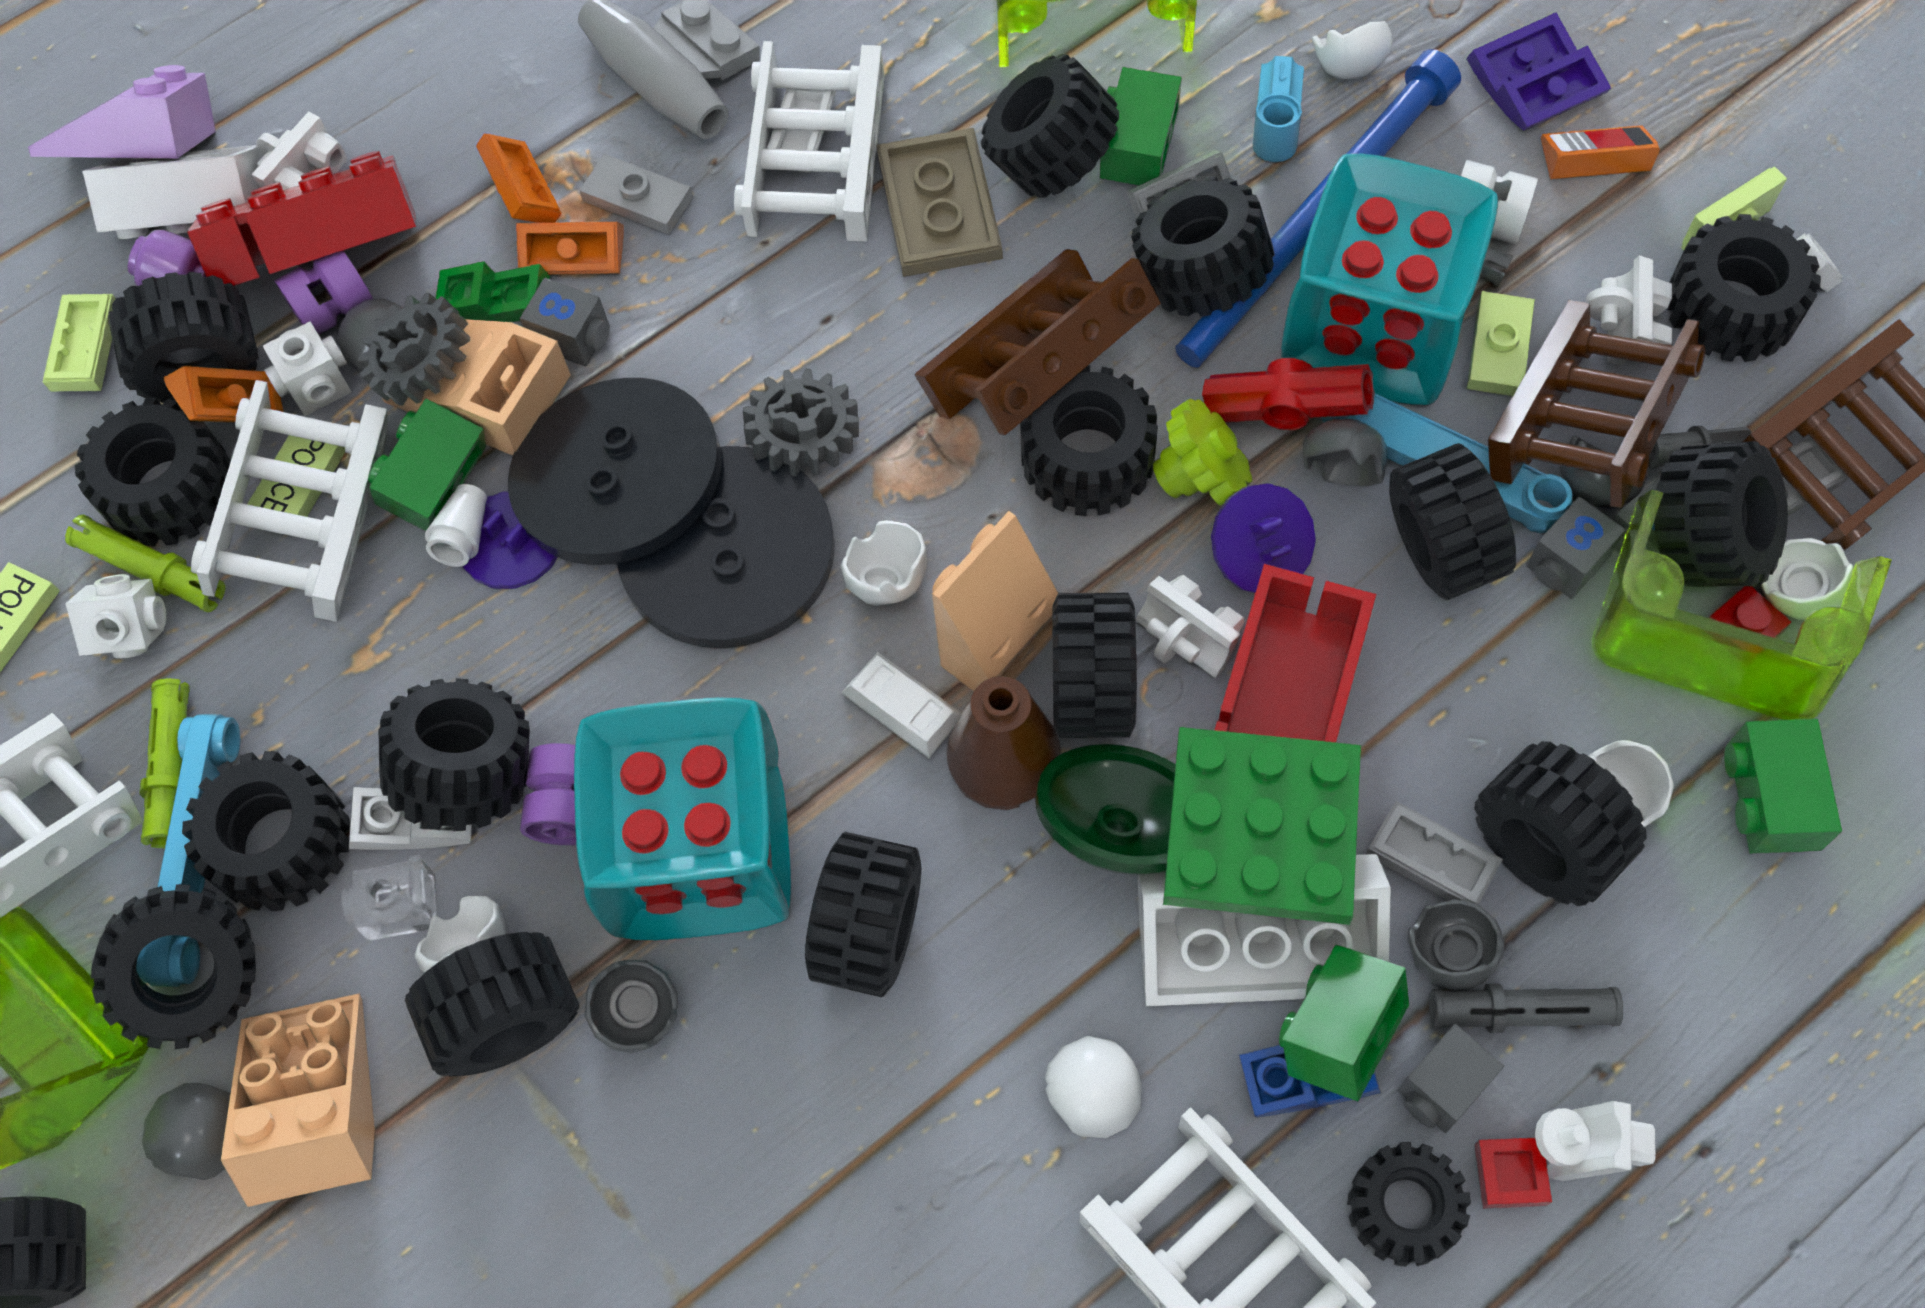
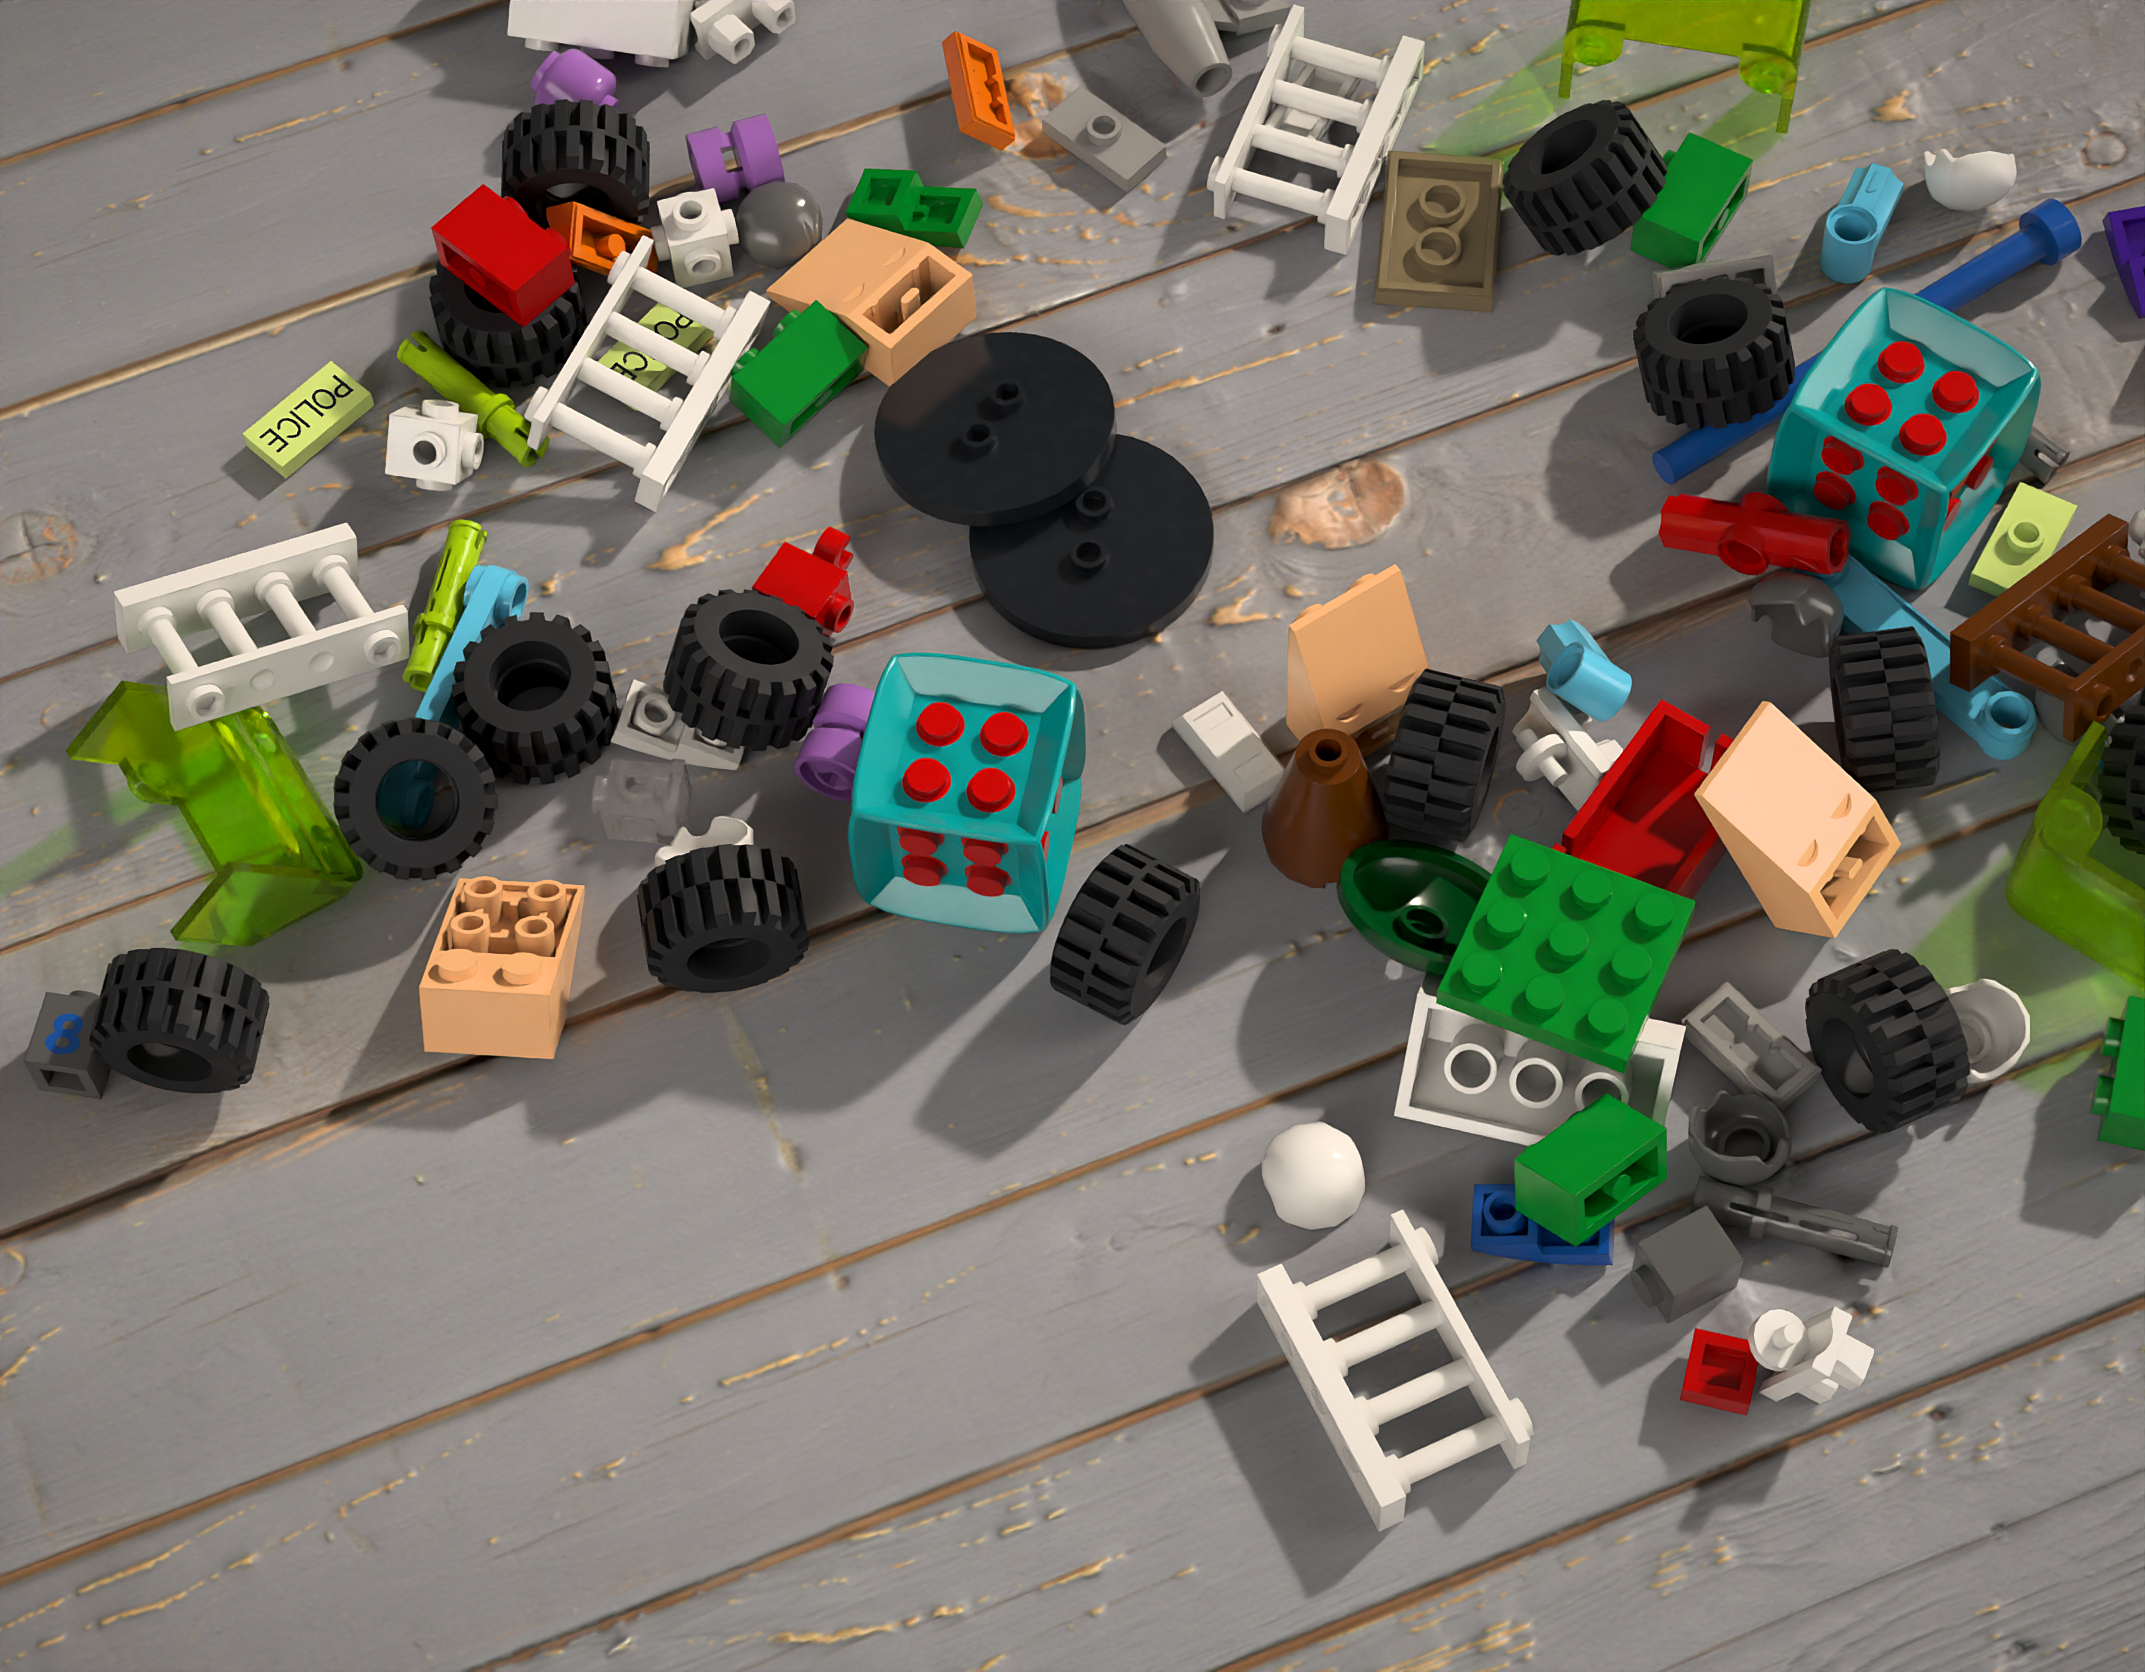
camera: 15 degrees right, 5 degrees down
yellowish green plate [42,294,116,392] -> none
dark grey hair [142,1083,231,1180] -> none
red piece [187,151,416,286] -> none
dark grey gear [358,293,470,406] -> none
white cone [425,484,487,567] -> none
dark purple piece [458,491,558,589] -> none
orange slope [516,222,624,275] -> none
dark grey brick [520,278,610,367] -> none
dark grey hair [584,960,678,1053] -> none
dark grey gear [743,368,859,476] -> none
white hair [841,520,927,606] -> none
reddish brown fence [914,249,1161,435] -> none
black tyre [1020,365,1158,516] -> none
lime plant [1153,399,1253,506] -> none
dark purple piece [1211,483,1316,593] -> none
black tyre [1347,1142,1471,1267] -> none
white wheel [1461,160,1538,245] -> none
dark grey brick [1527,497,1626,599] -> none
none -> red brick [431,184,575,328]
none -> red brick [752,526,854,638]
none -> medium azure piece [1536,619,1632,722]
none -> light nougat slope [1694,701,1901,938]

